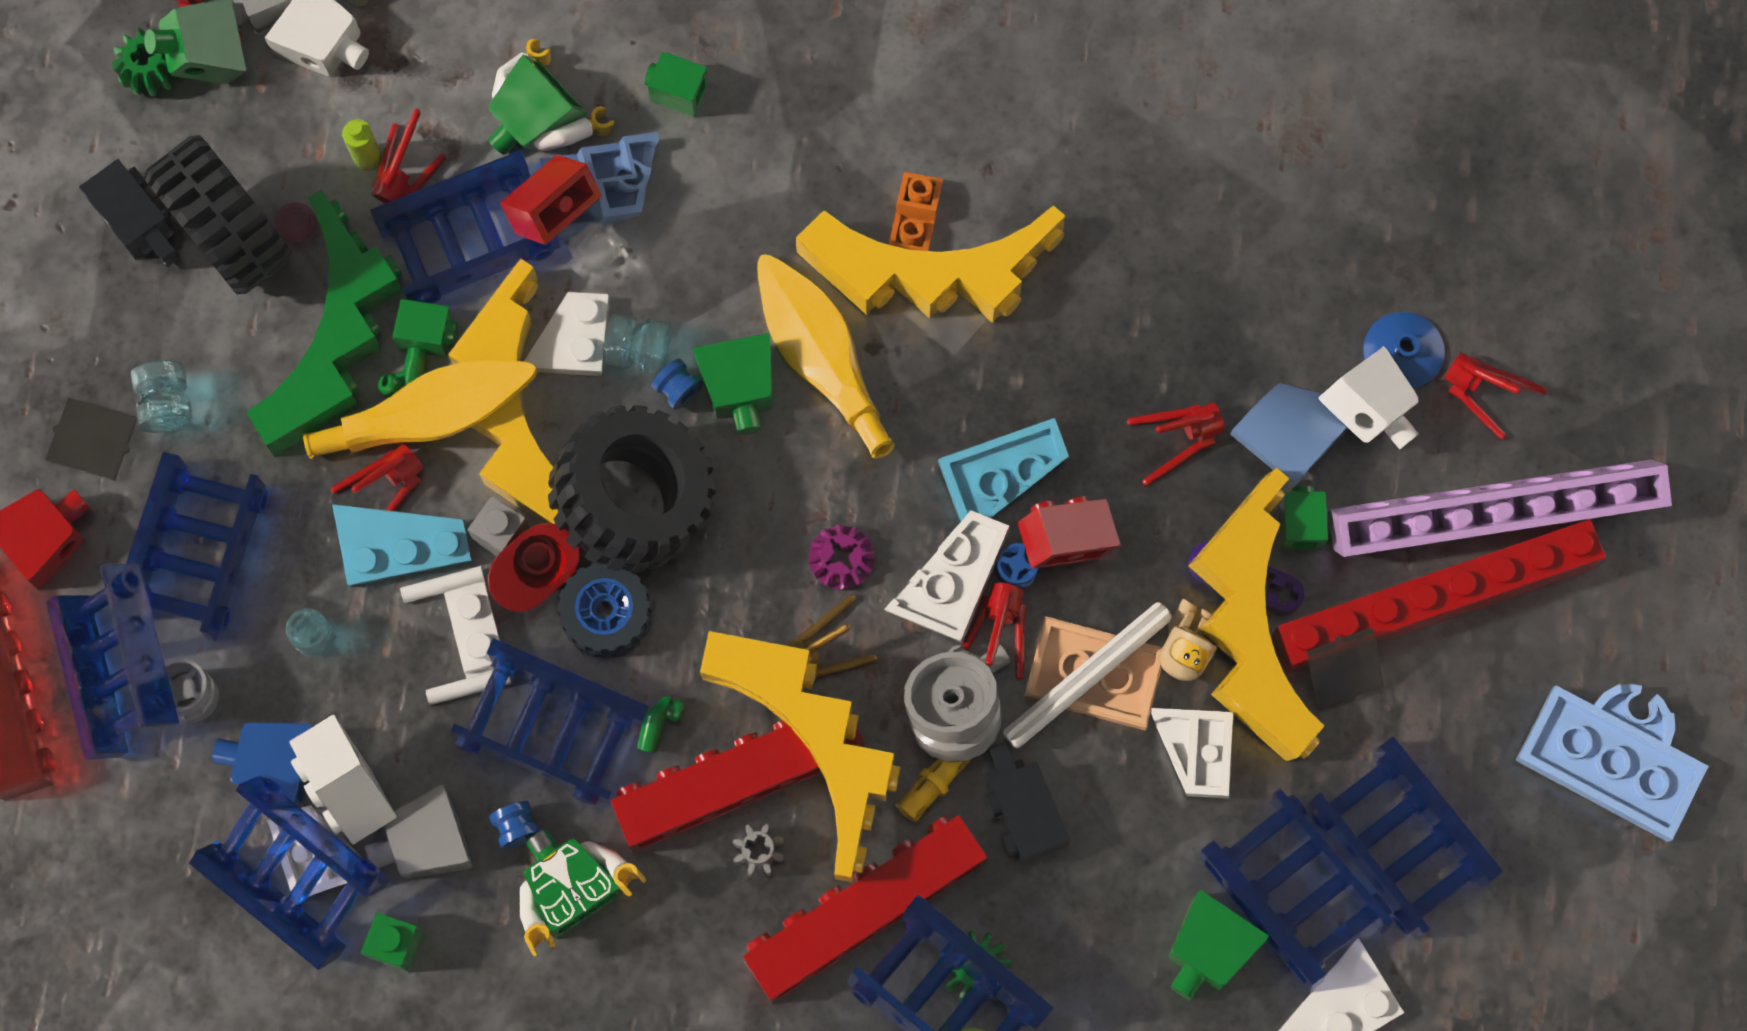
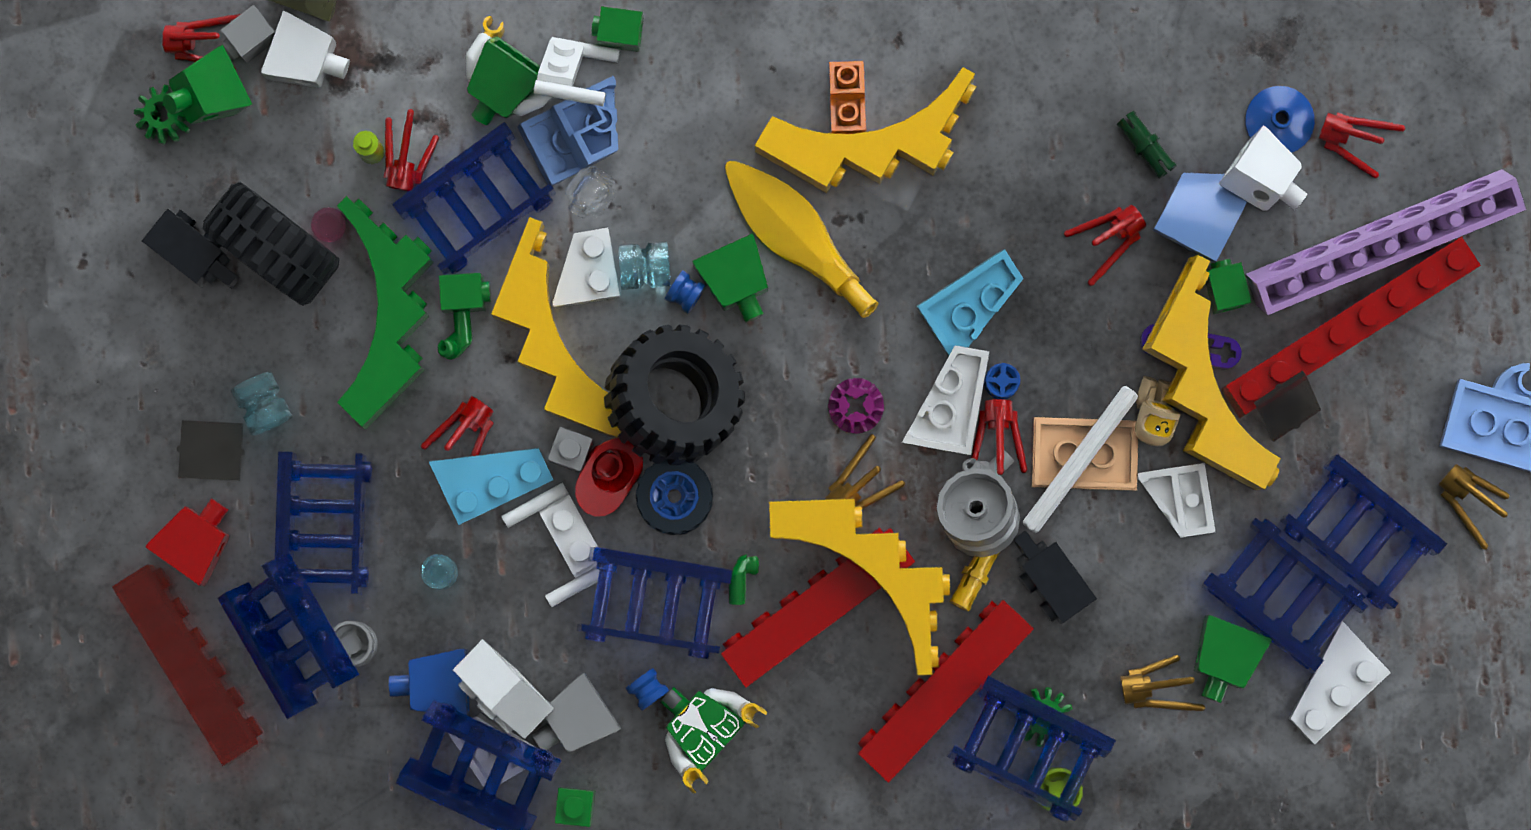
camera: 10 degrees left, 10 degrees up
yellow animal [303,360,538,459] -> none
red brick [500,155,602,245] -> none
light grey gear [733,824,784,877] -> none
brick [1017,496,1121,569] -> none
none -> white plate [534,37,620,106]
none -> dark green pin [1117,111,1177,179]
none -> pearl gold plant [1121,655,1205,711]
none -> pearl gold plant [1438,464,1510,550]

